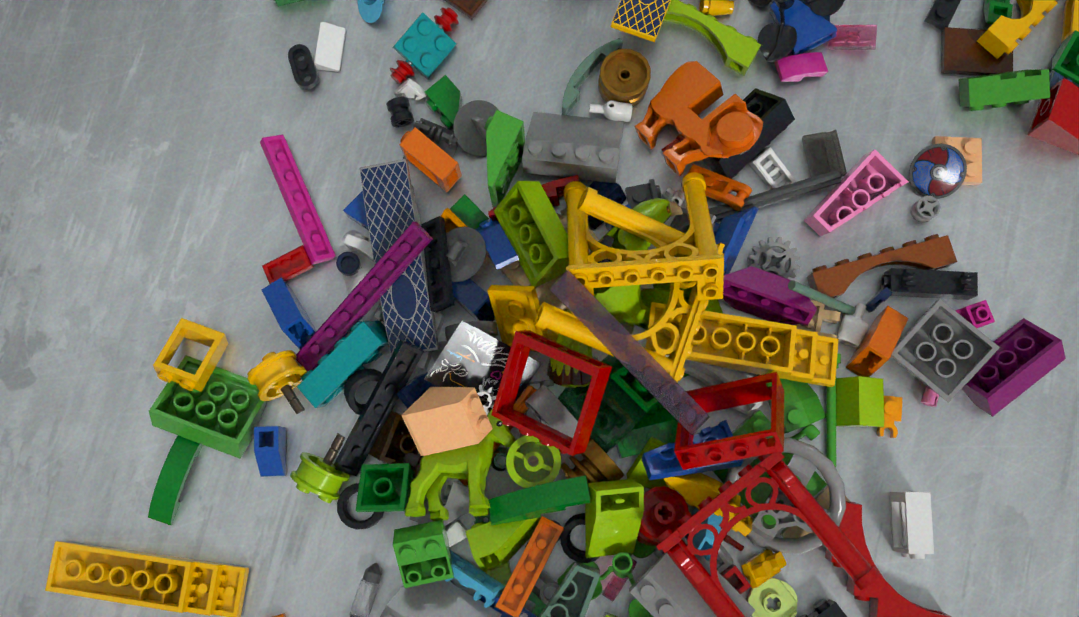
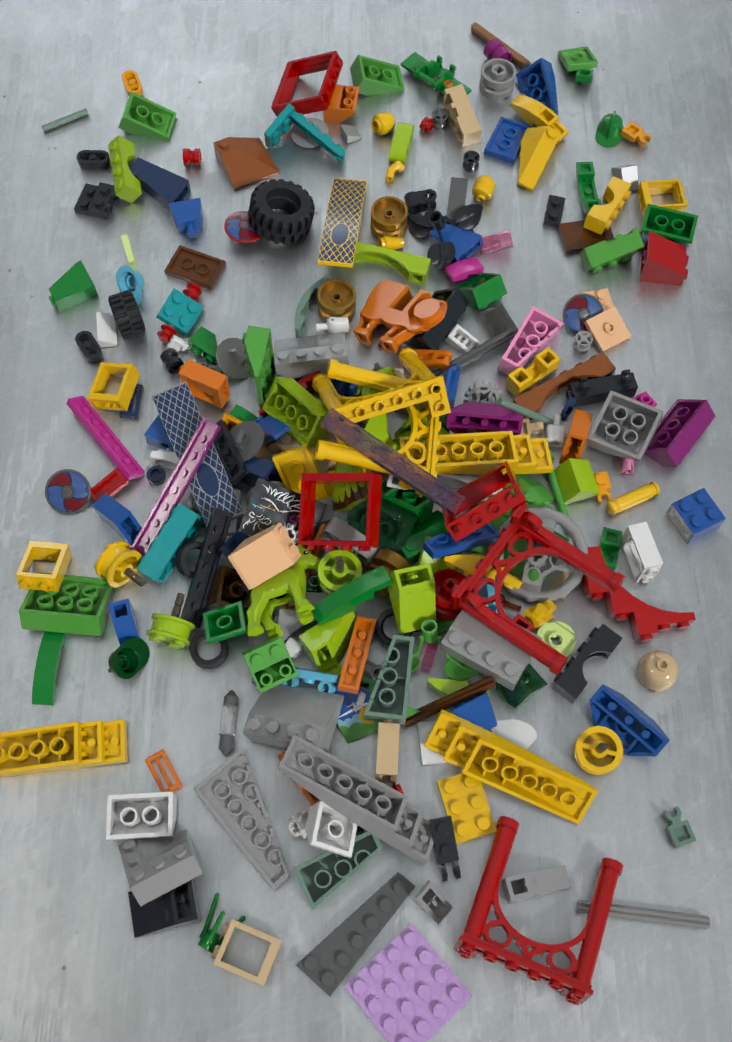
camera: 20 degrees left, 15 degrees down
none -> shield [45,469,91,515]
none -> yellow window [87,362,140,411]
none -> dark green piece [107,637,149,679]
none -> black tyre [108,290,145,339]
none -> dark blue tile [119,384,144,419]
none -> green slope [458,272,507,310]
none -> yellow arch [505,347,561,396]
none -> light nougat plate [584,306,632,353]
none -> green slope [599,527,623,571]
none -> yellow axle [606,481,660,515]
none -> blue brick [667,488,726,544]

